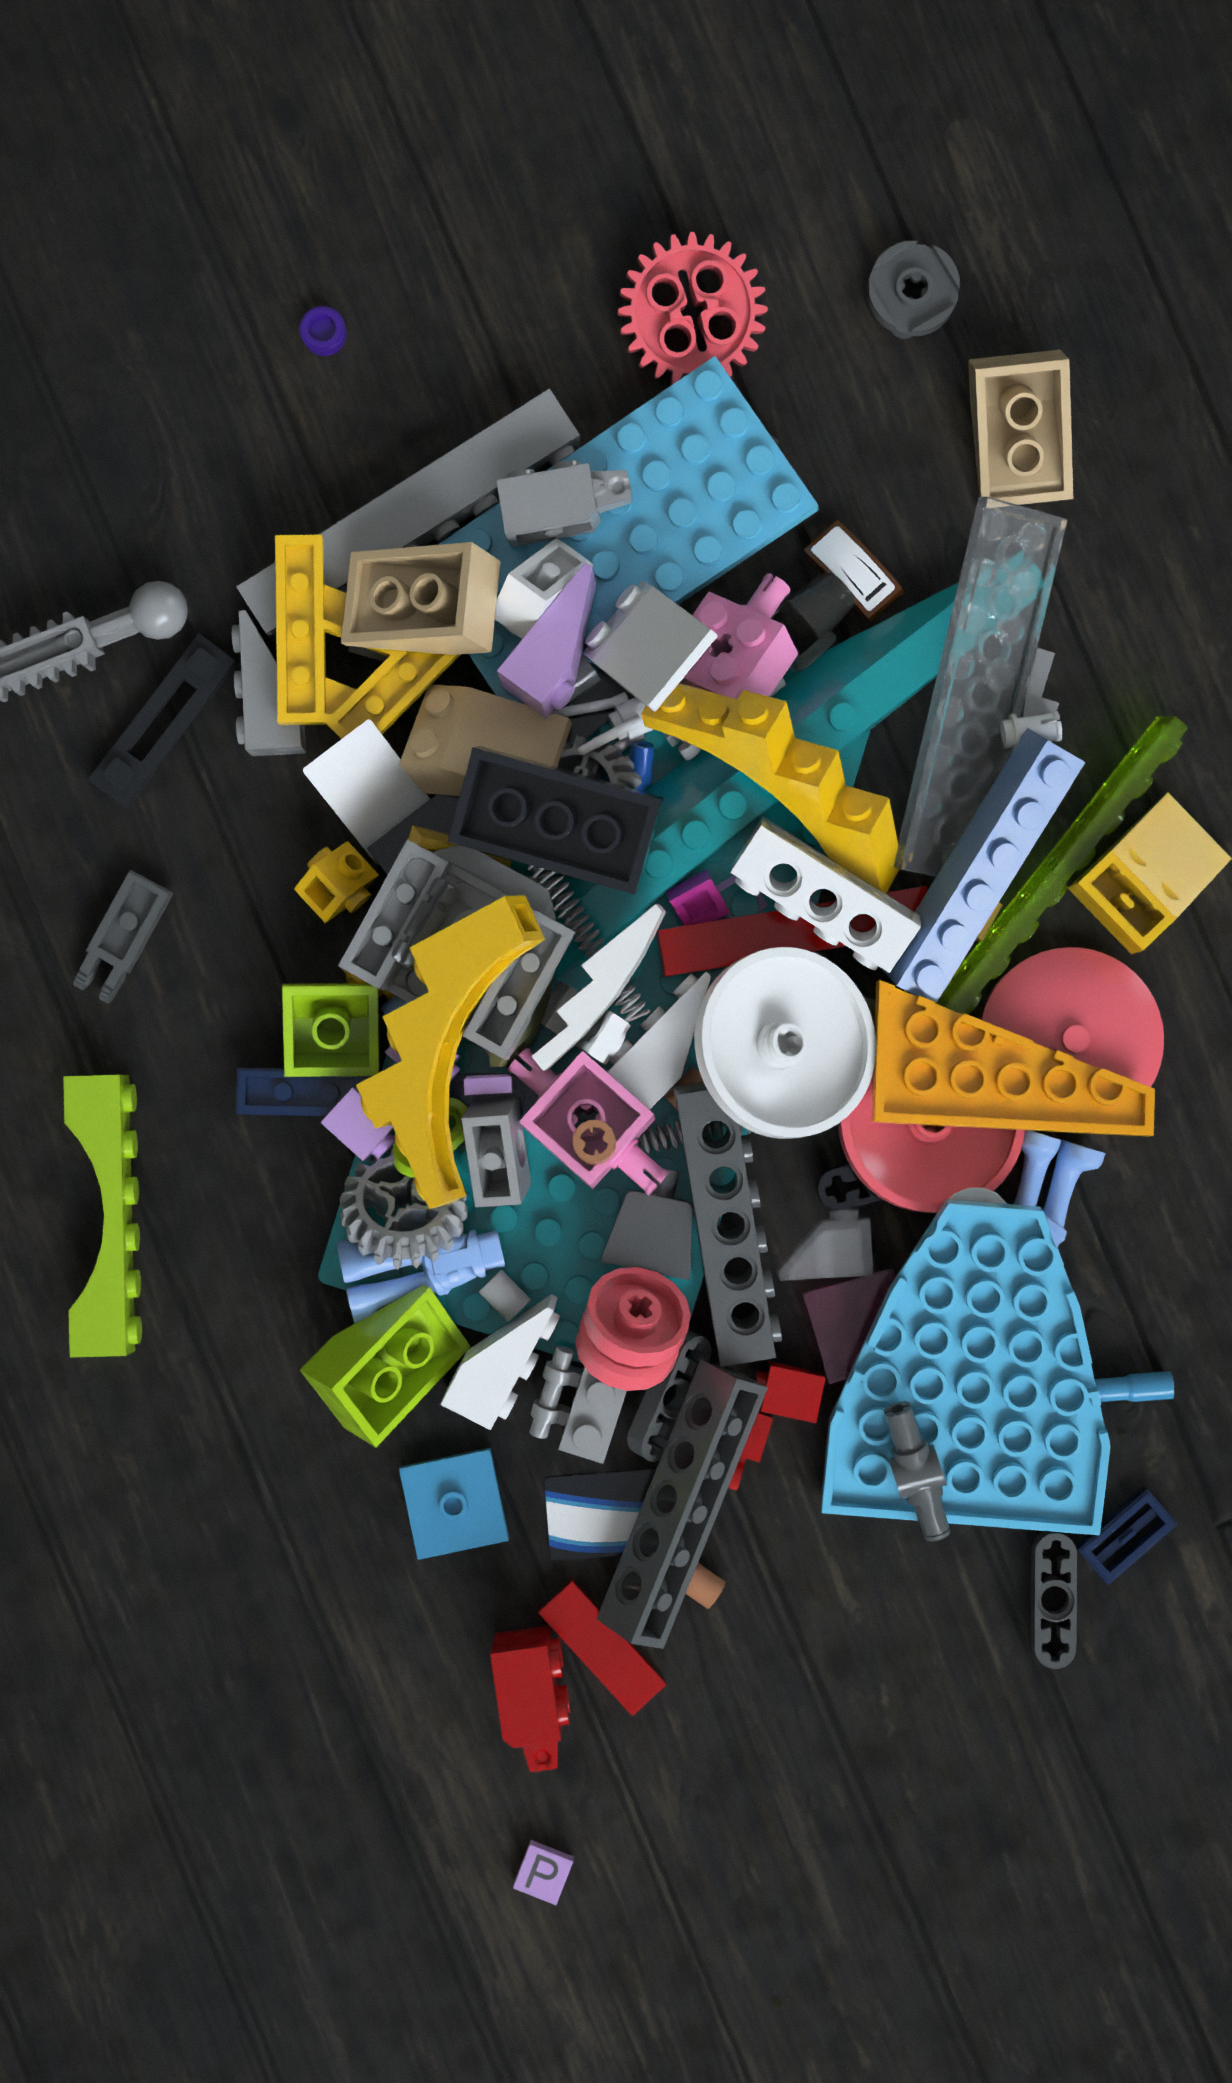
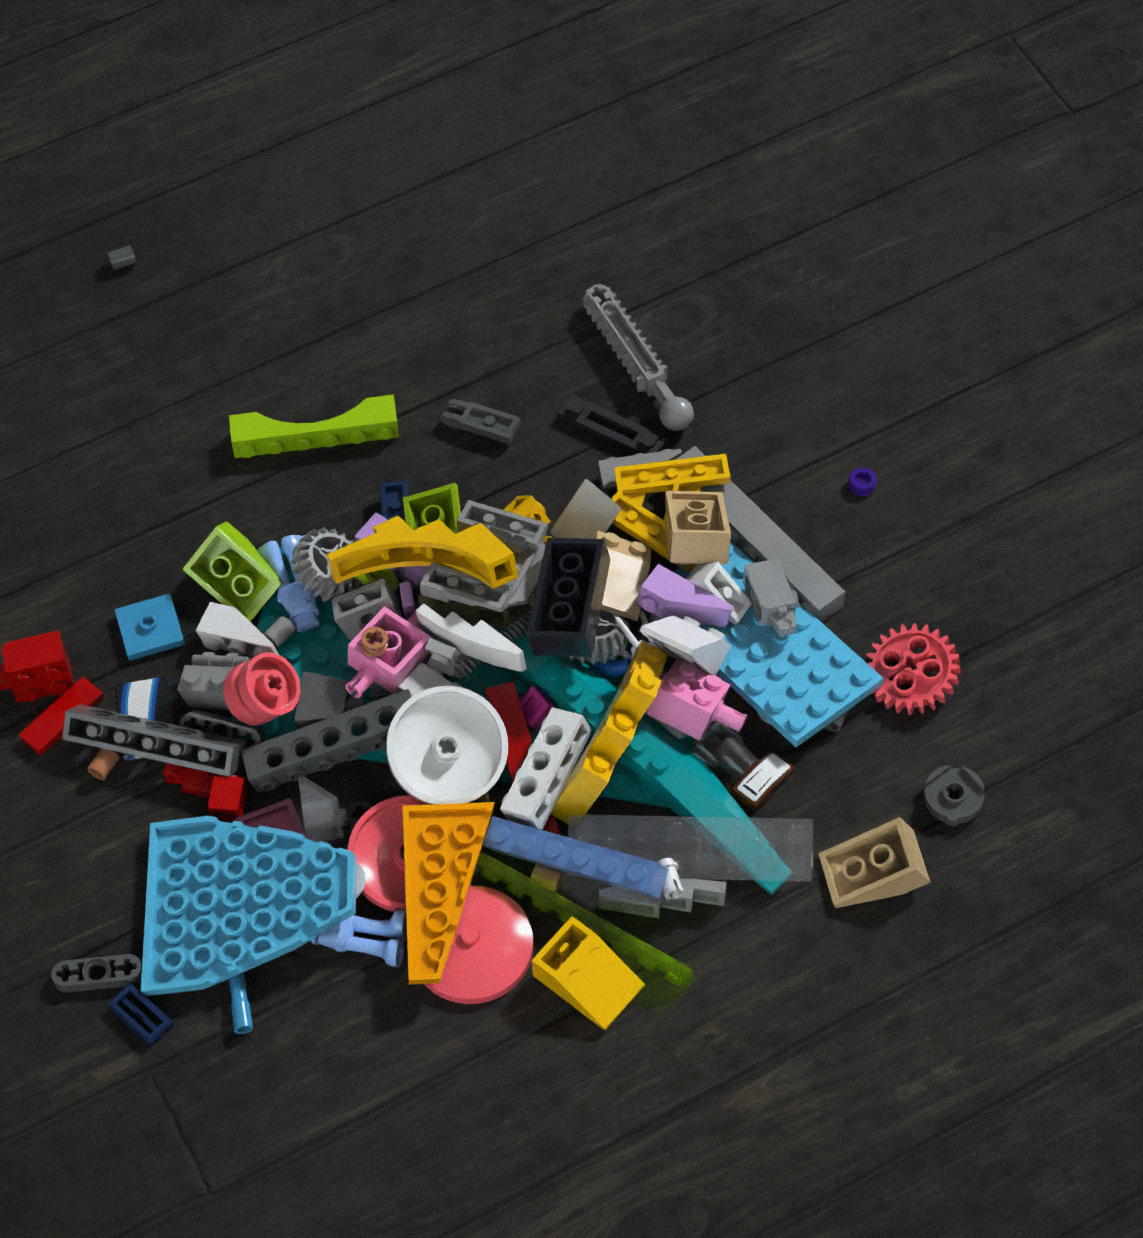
camera: 85 degrees right, 30 degrees down
dark grey pin [884,1401,951,1541] -> none

